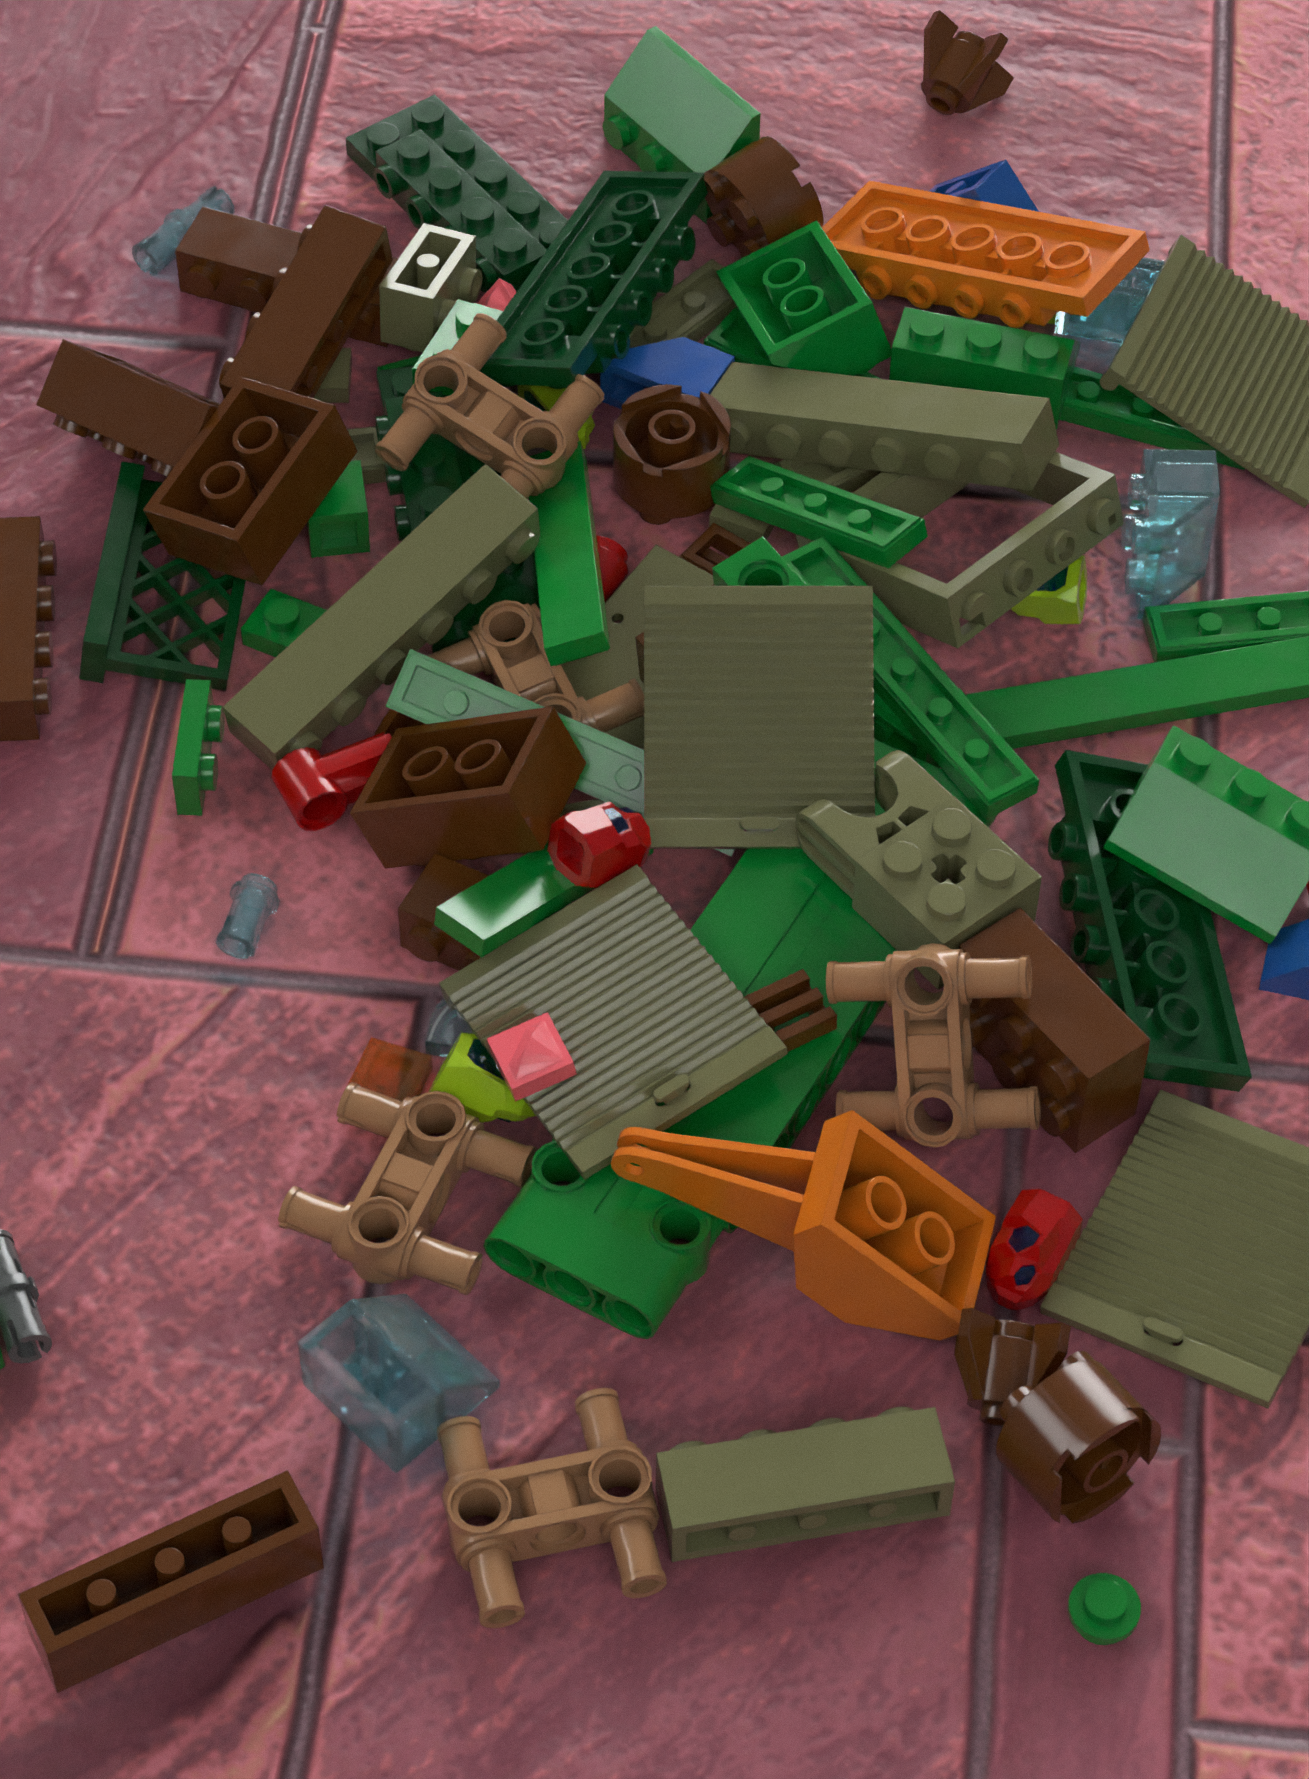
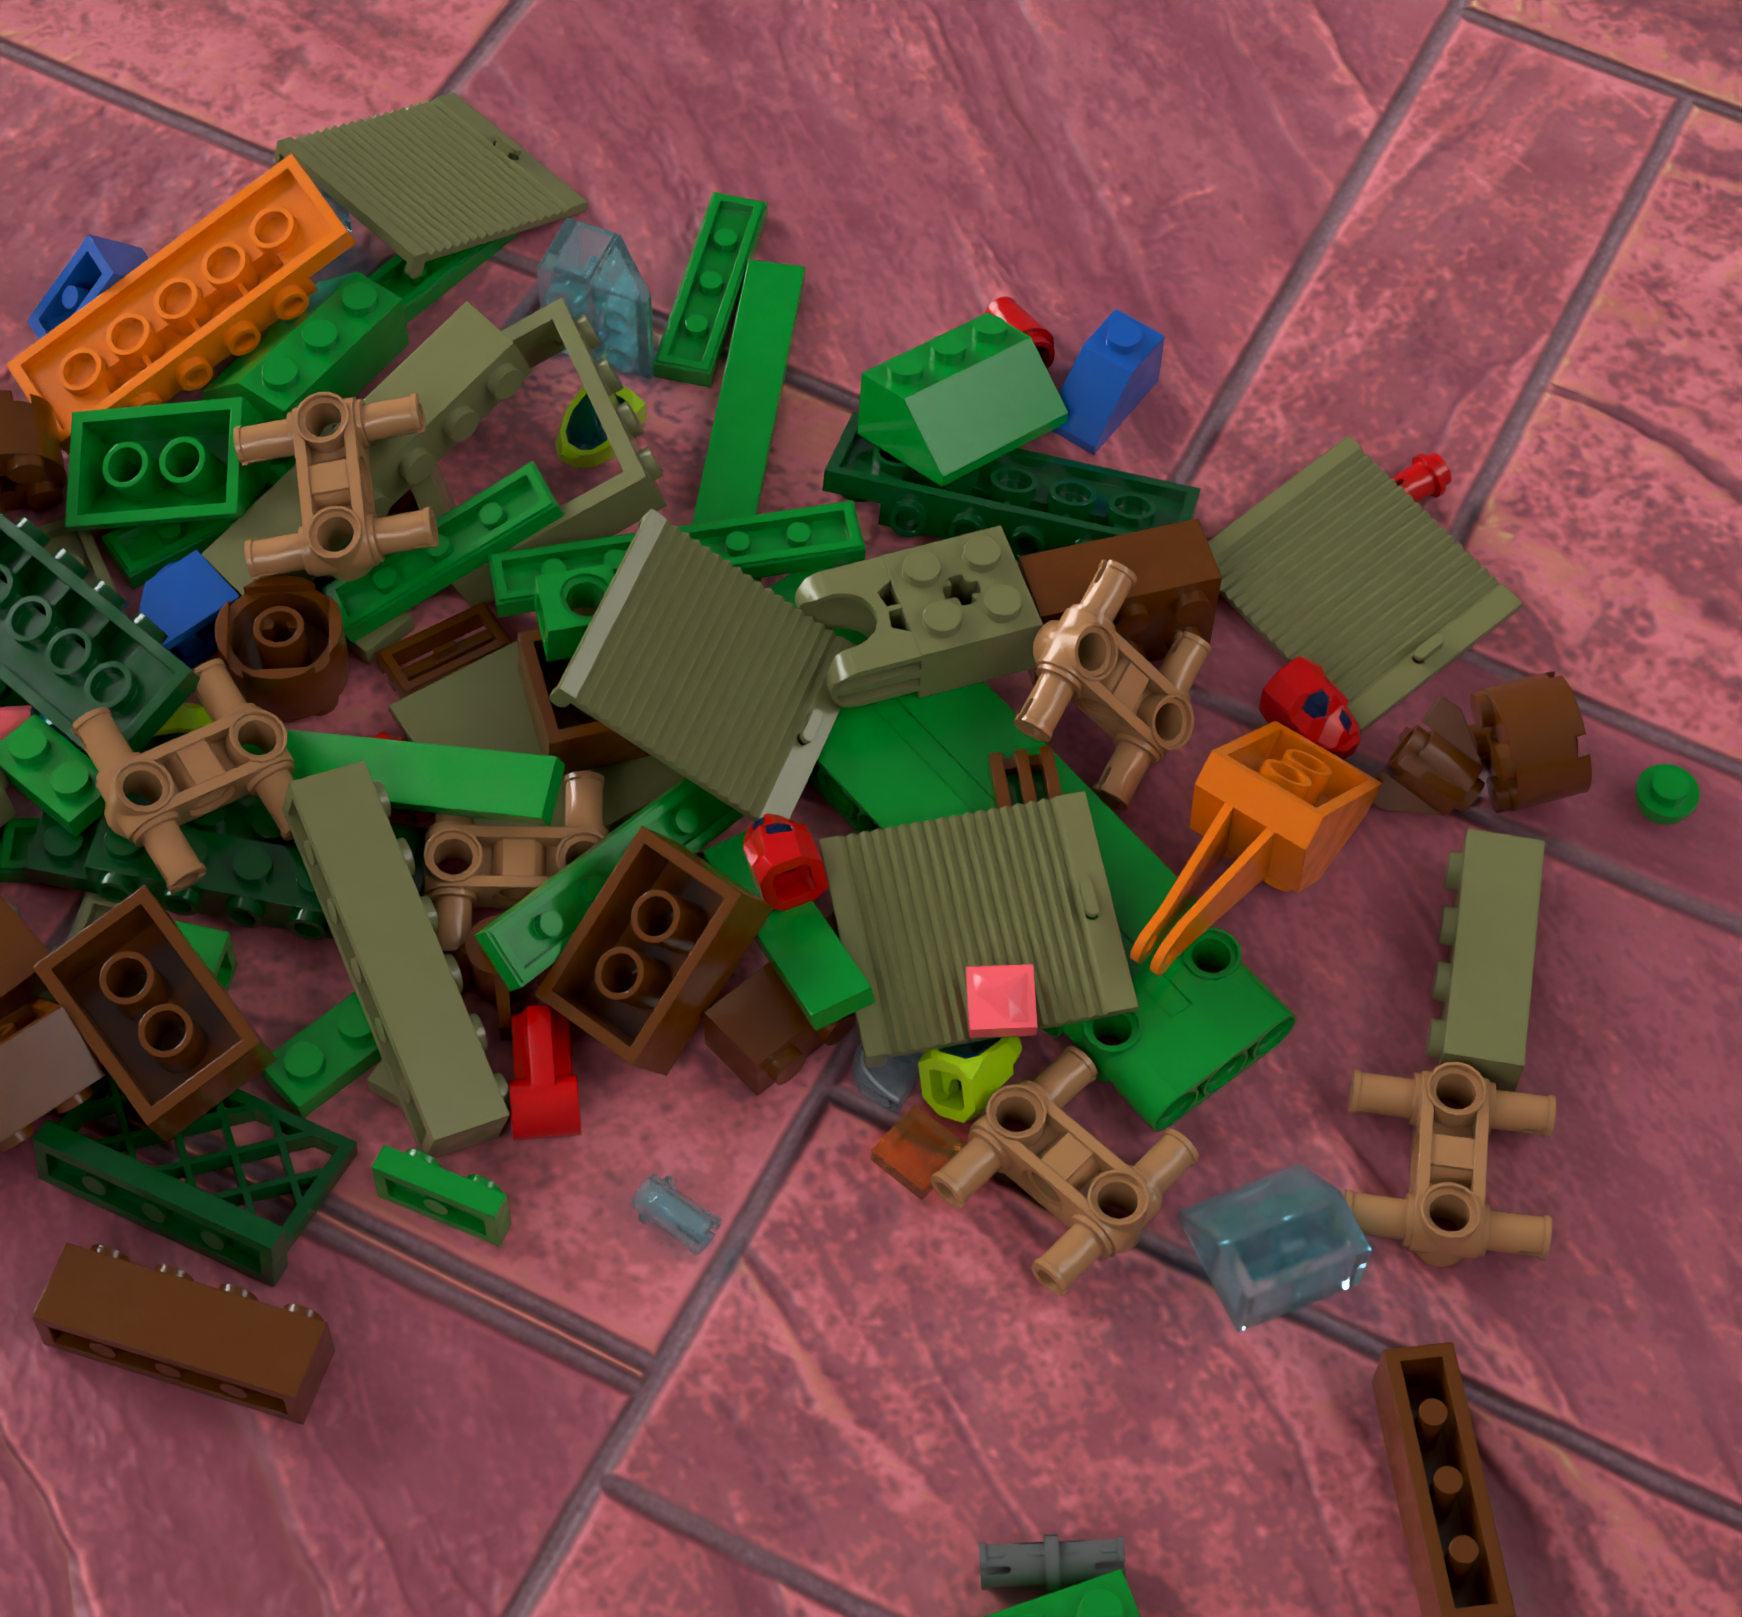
camera: 70 degrees left, 5 degrees up
none -> medium nougat piece [233,392,439,581]

